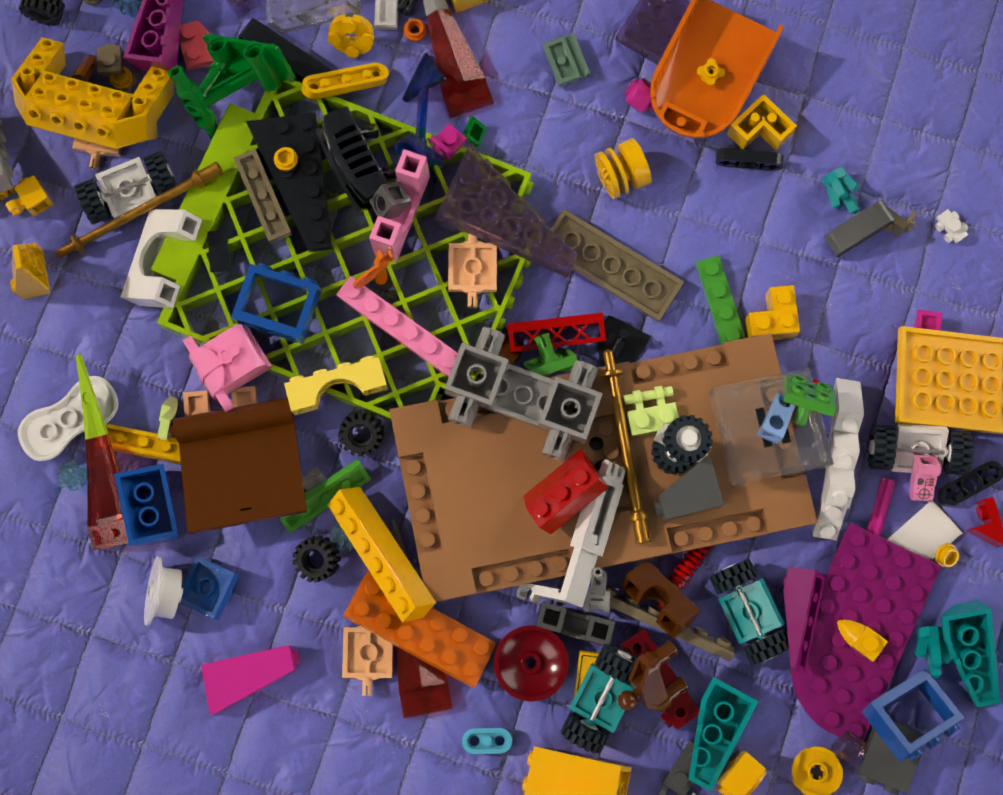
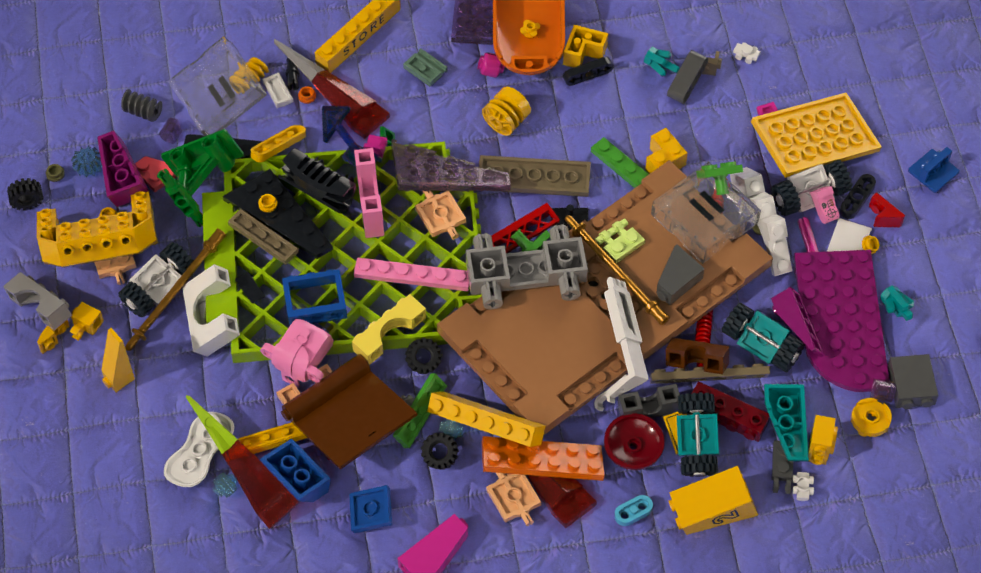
camera: 30 degrees left, 20 degrees down
reddish brown slope [71,55,97,82] -> none
dark tan bracket [97,44,124,76] -> none
white piece [144,556,183,626] -> none
yellowish green slope [157,396,178,441] -> none
yellow plate [327,14,375,58] -> none
orange piece [353,249,393,289] -> none
dark grey brick [369,181,411,219] -> none
red slope [523,449,609,534] -> none
light grey piece [584,567,611,613] -> none
reddish brown connector [618,641,689,712] -> none
black plate [651,415,713,474] -> none
light blue leg [757,391,795,445] -> none
yellow plate [837,620,888,662] -> none
blue window [861,668,965,763] -> none
teal wedge [941,600,1000,708] -> none

